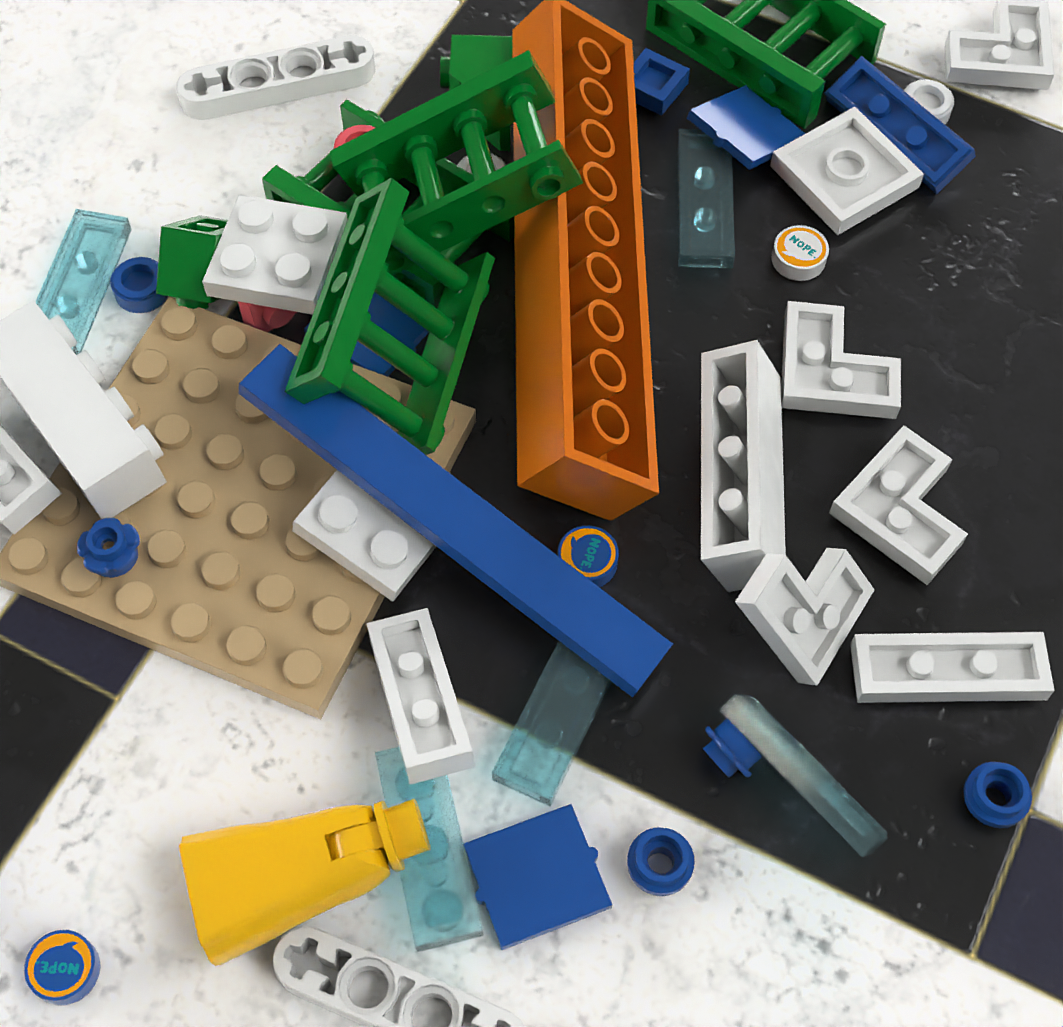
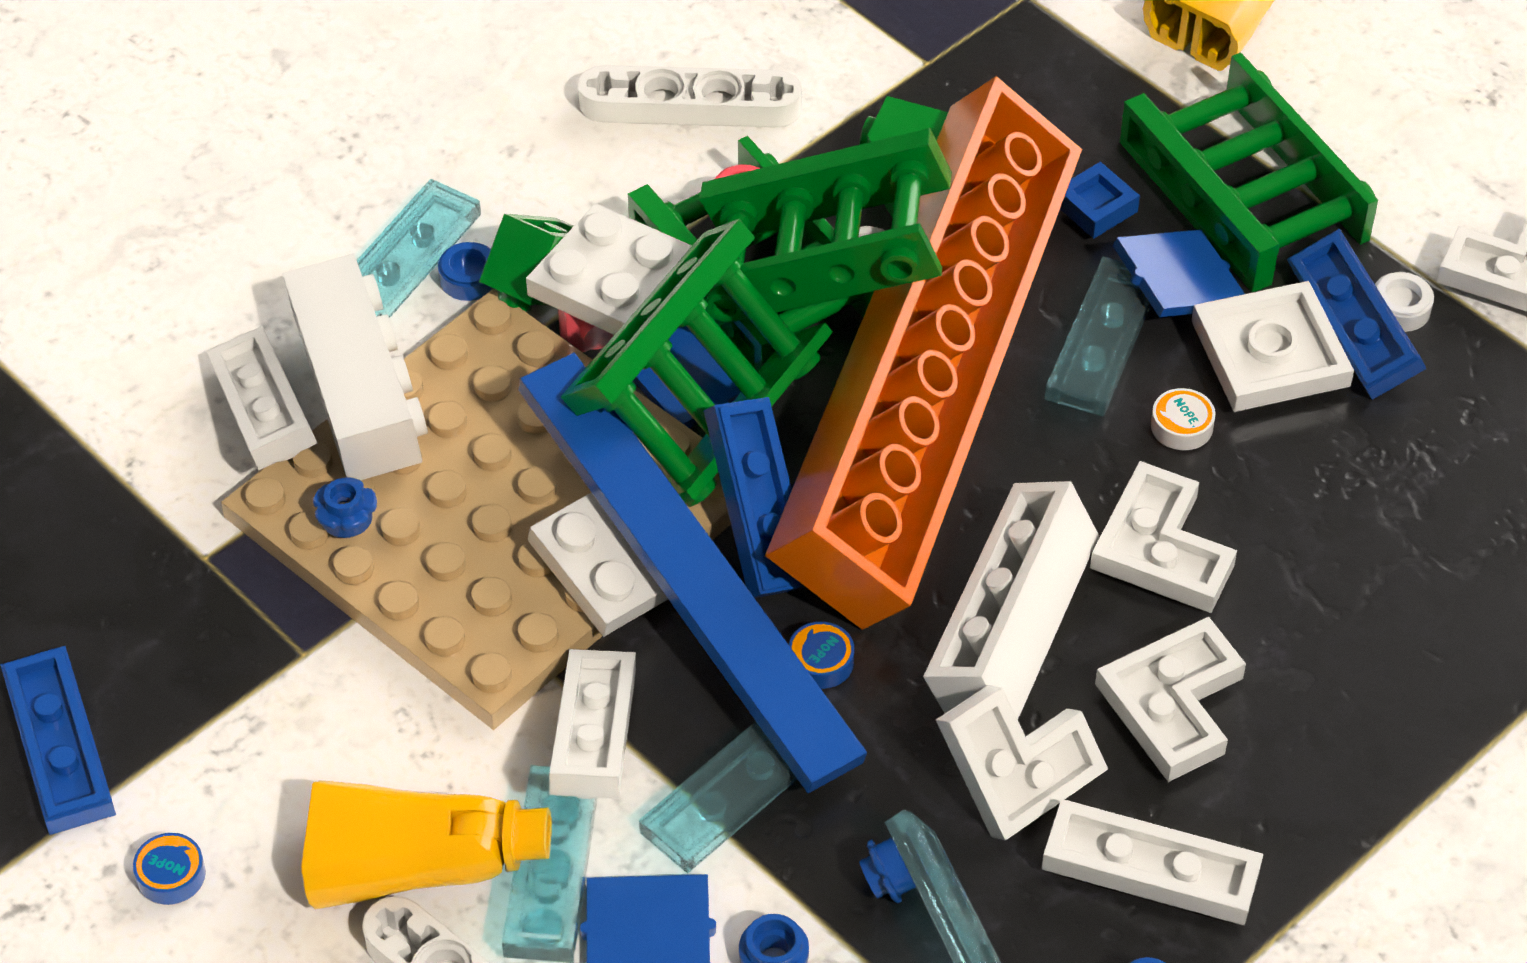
camera: 20 degrees right, 10 degrees down
none -> blue tile [704,397,806,598]

